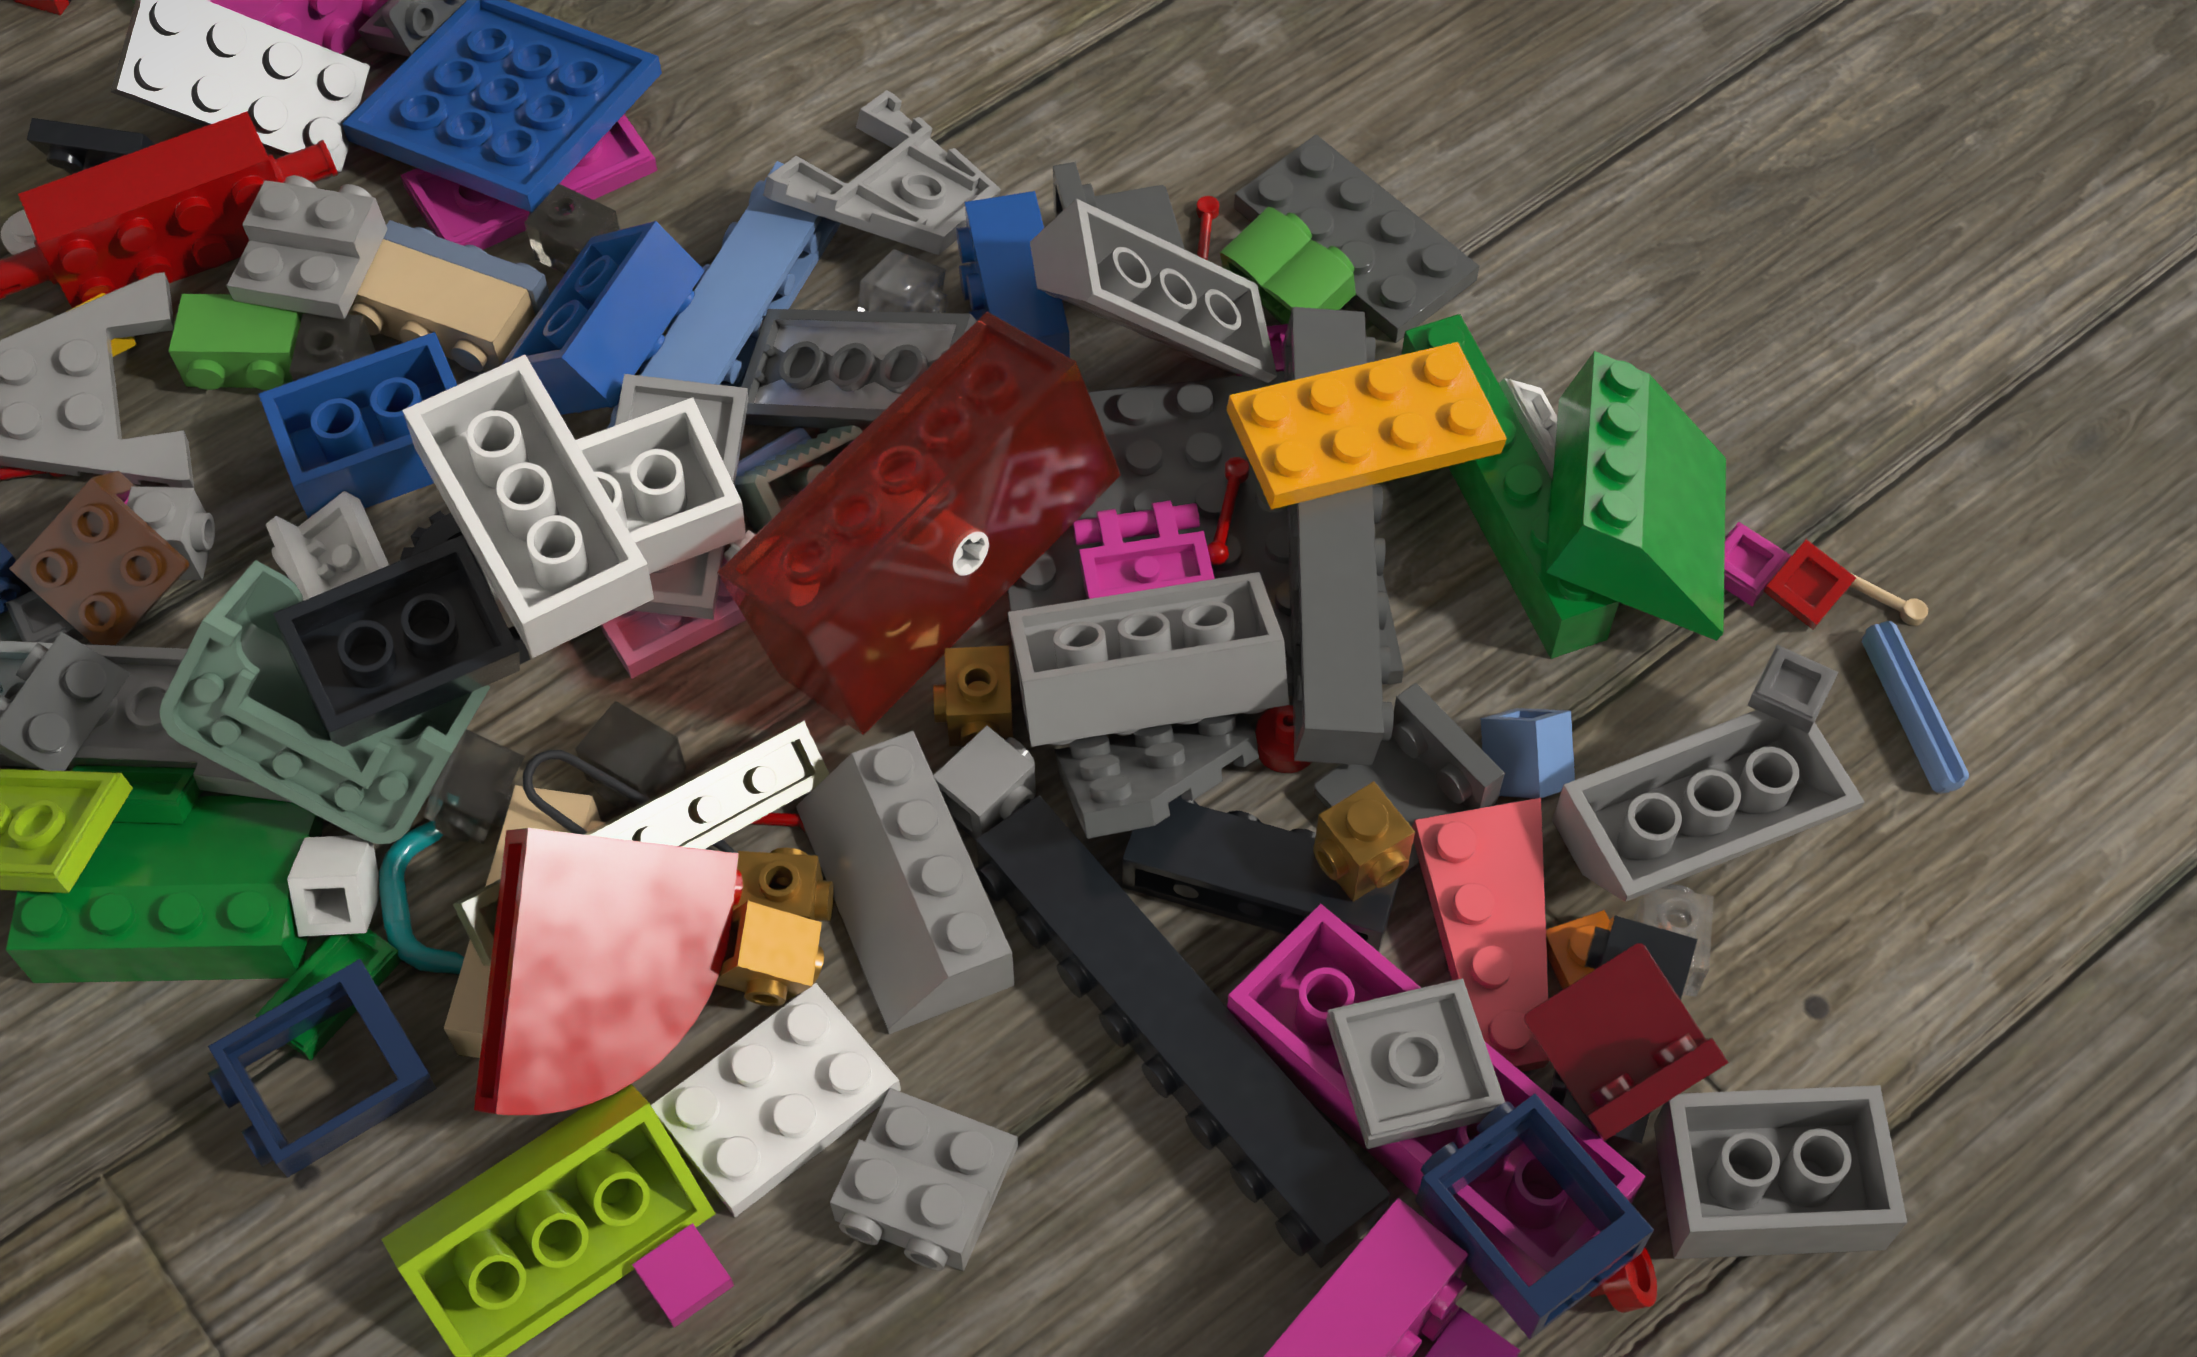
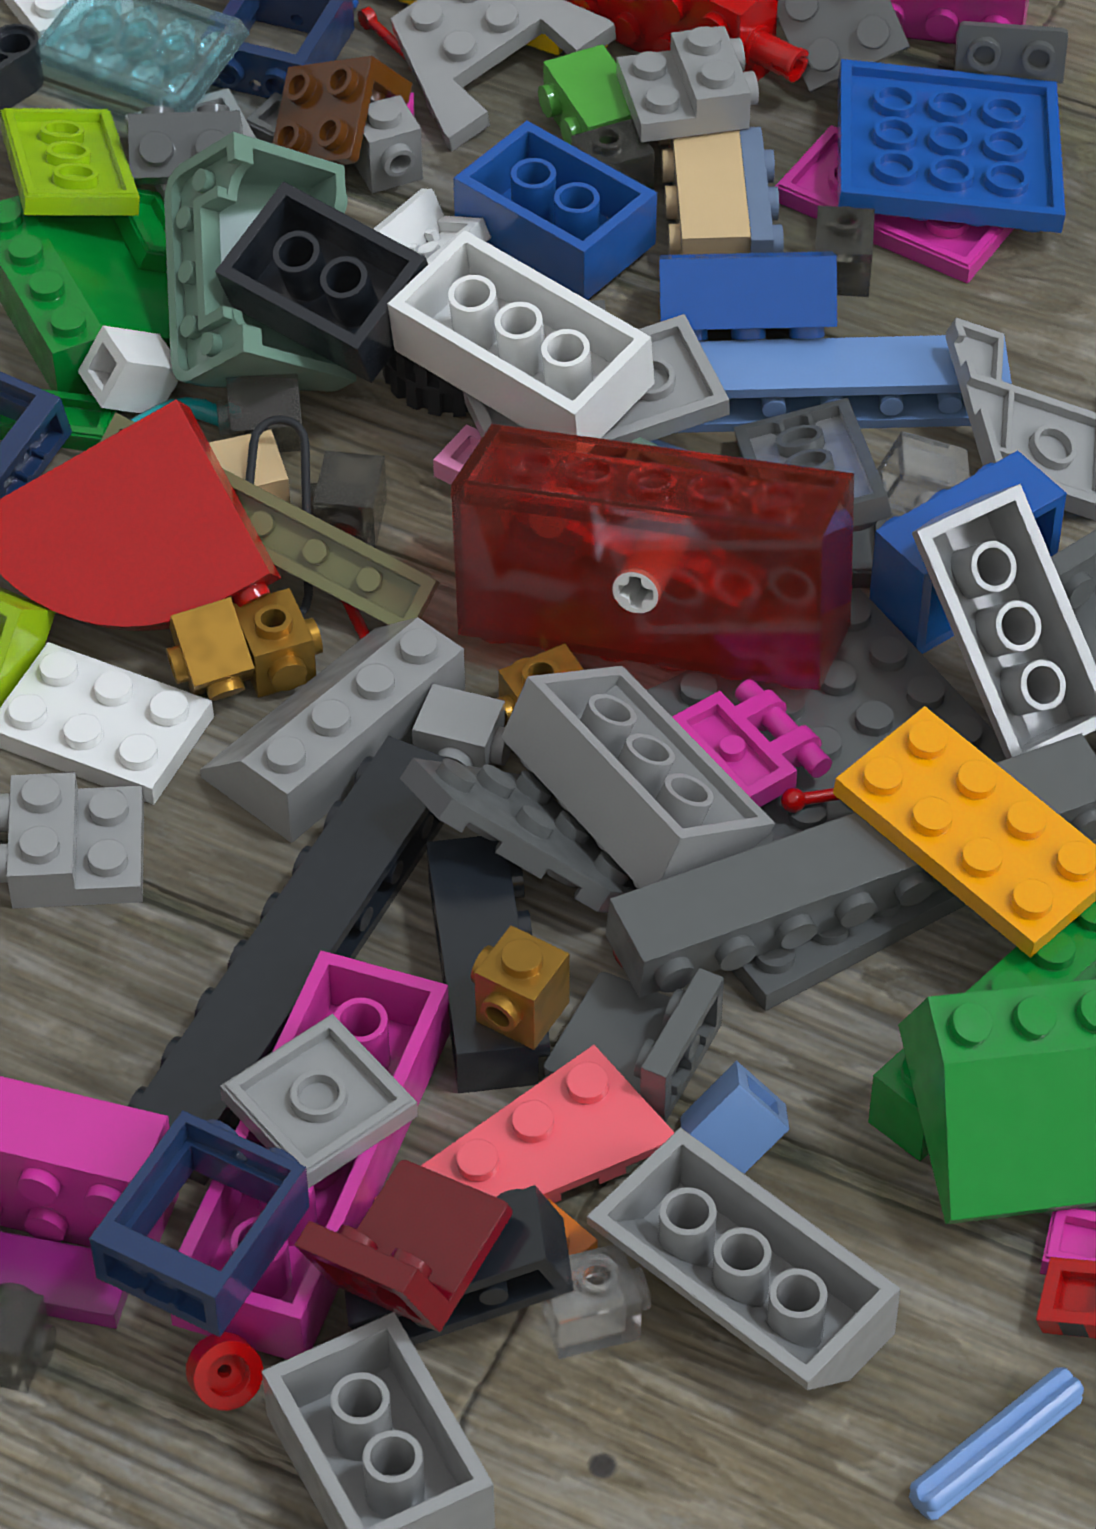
camera: 65 degrees right, 10 degrees down
white brick [402,355,654,658] -> none
flat silver tile [1747,645,1838,734] -> none

